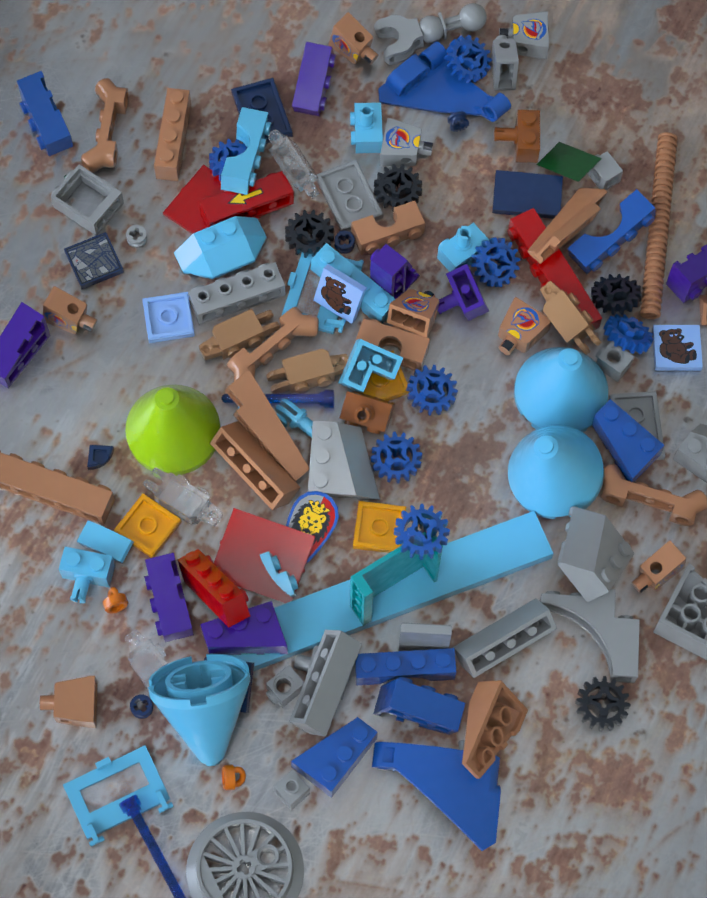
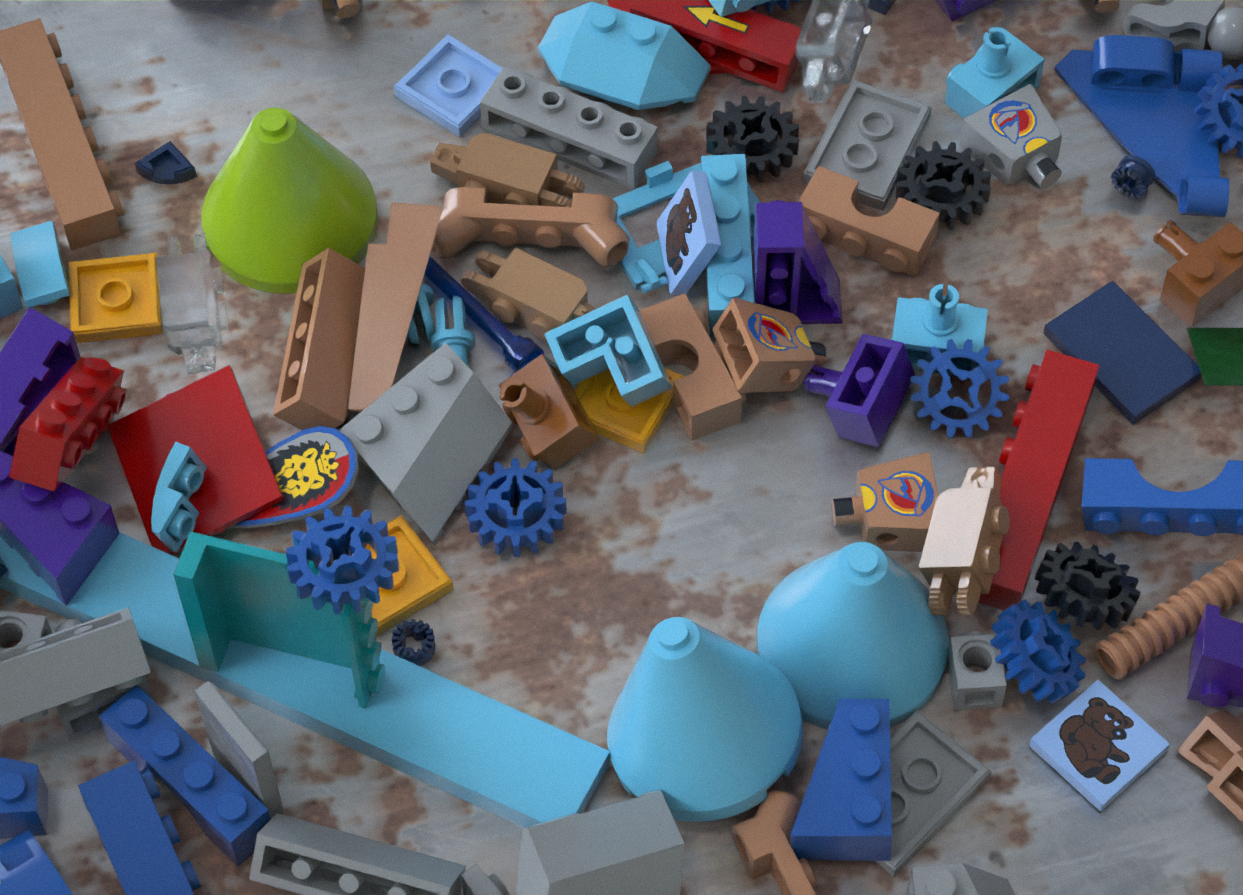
camera: 50 degrees right, 10 degrees down
dark blue bush [334,231,355,254] -> none
blue gear [406,365,458,416] -> none
nougat wedge [528,188,608,264] -> none

